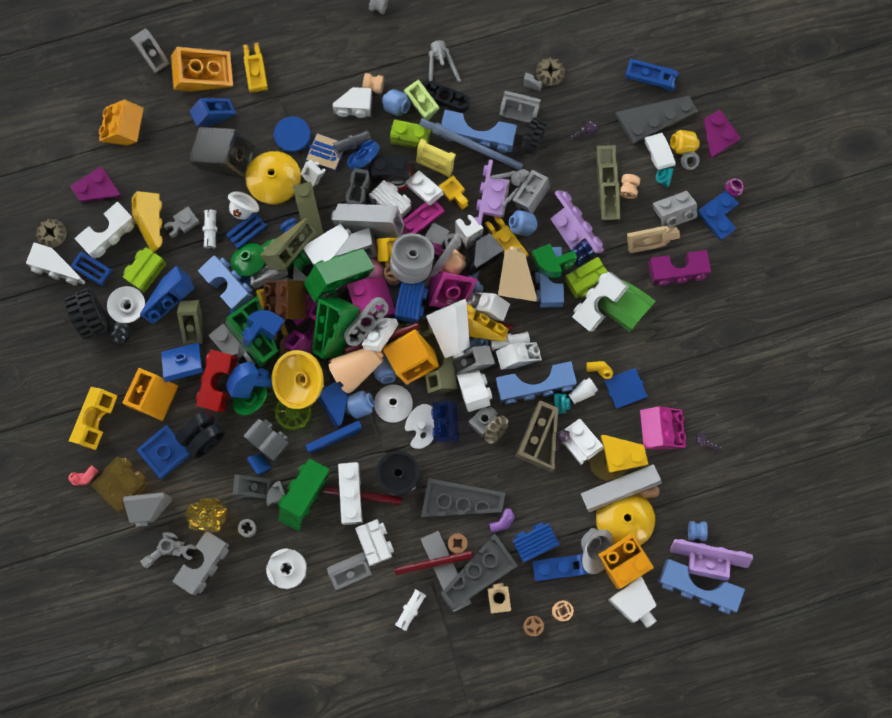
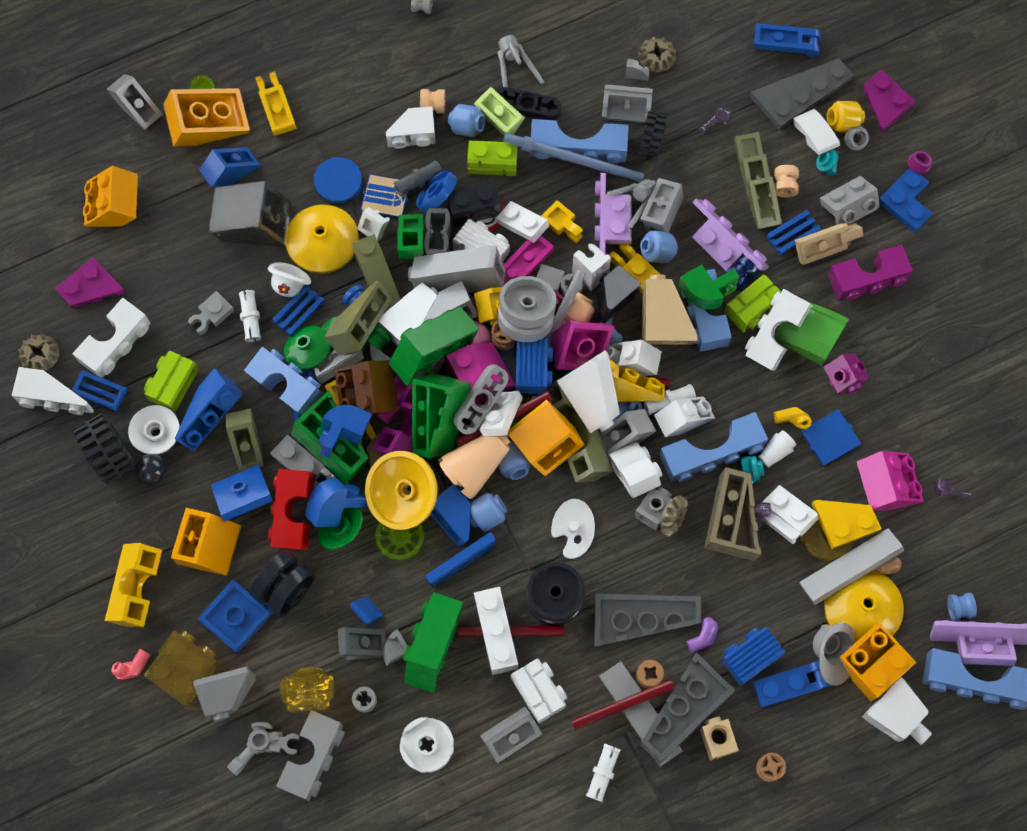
camera: 10 degrees left, 5 degrees down
yellow slope [132,191,162,253] -> none
dark grey brick [243,418,290,463] -> none
white dish [374,385,413,423] -> none
light yellow plate [416,139,456,177] -> none
clear blue brick [431,401,459,444] -> none
light nougat wheel [552,601,573,621] -> none
none -> clear neon green tile [190,75,215,89]
none -> green brick [397,214,425,260]
none -> blue tile [766,210,822,256]
none -> magenta brick [824,353,869,394]

